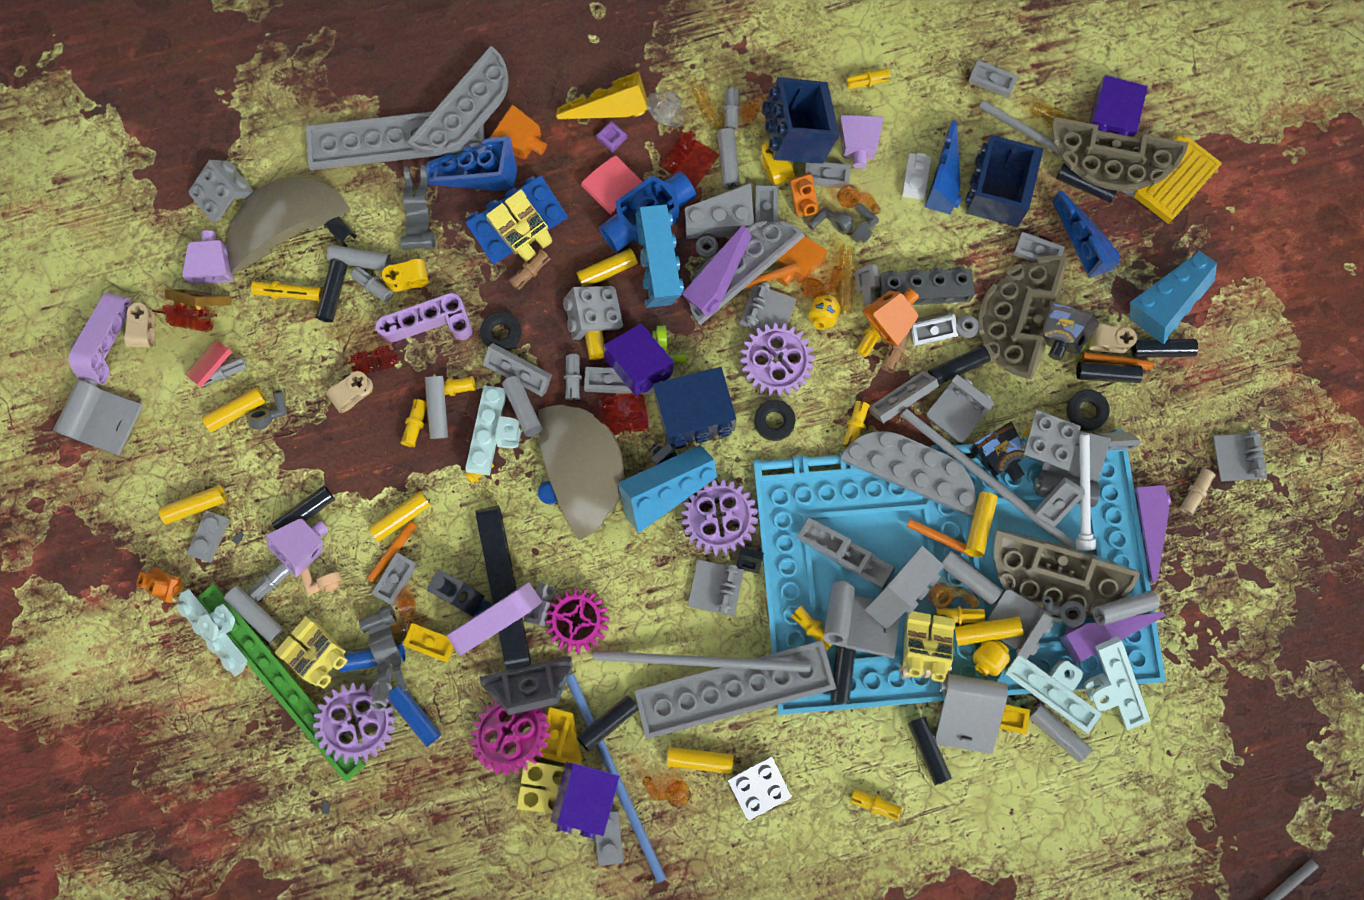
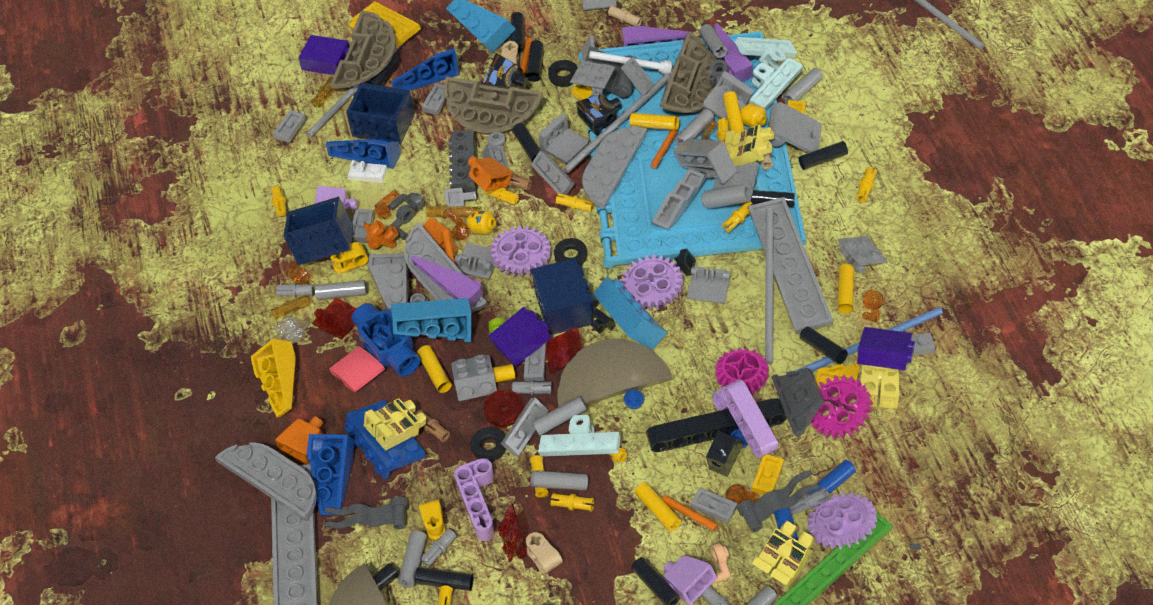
camera: 85 degrees left, 25 degrees down
medium lavender tile [596,121,627,153] -> none
none -> clear red plate [483,390,523,429]

